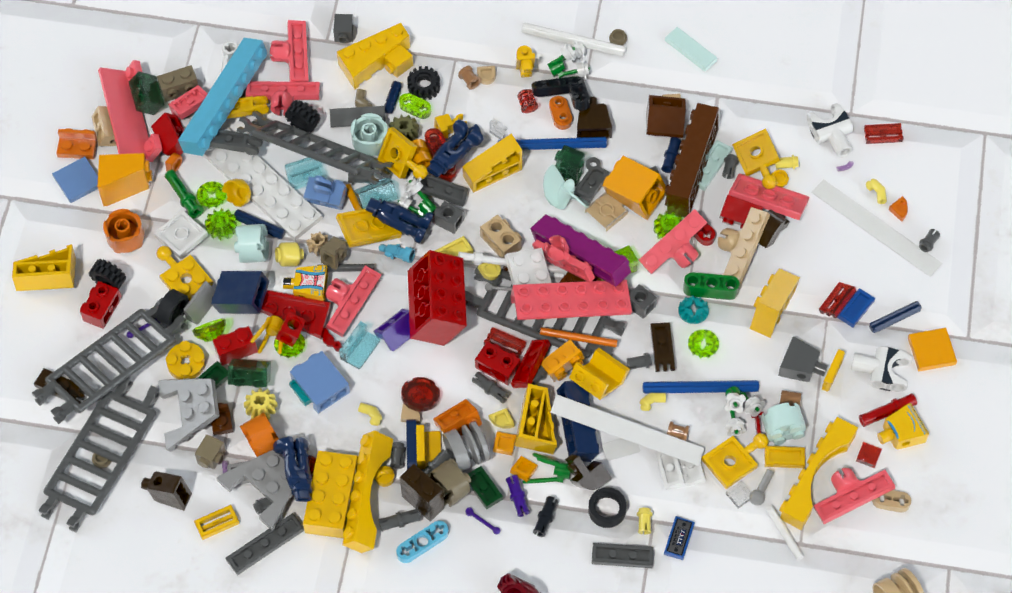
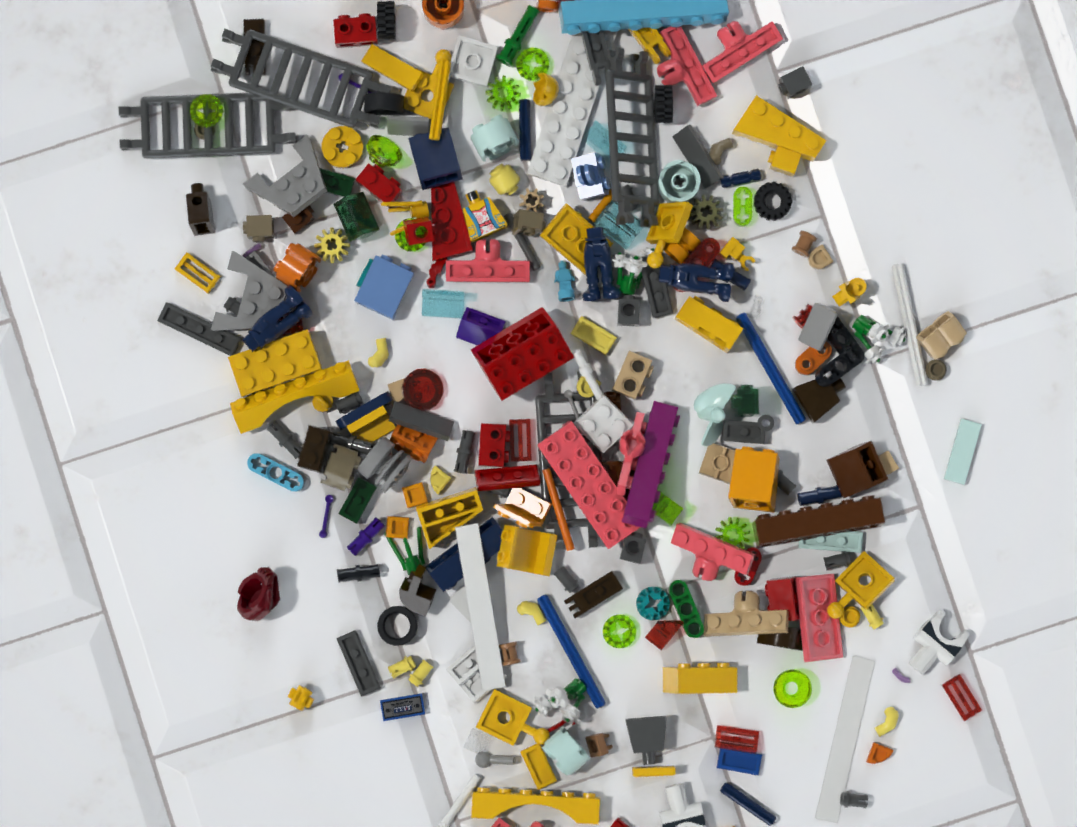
camera: 60 degrees right, 25 degrees up
none -> clear neon green gear [190,94,224,128]
none -> yellow tile [361,44,424,92]
none -> dark grey tile [388,401,454,441]
none -> light yellow pin [408,660,434,687]
none -> yellow axle [429,60,451,141]
none -> clear red tile [645,621,684,650]
none -> clear neon green piece [773,669,812,708]
none -> light grey slope [798,303,838,351]
none -> tan brick [916,311,967,360]

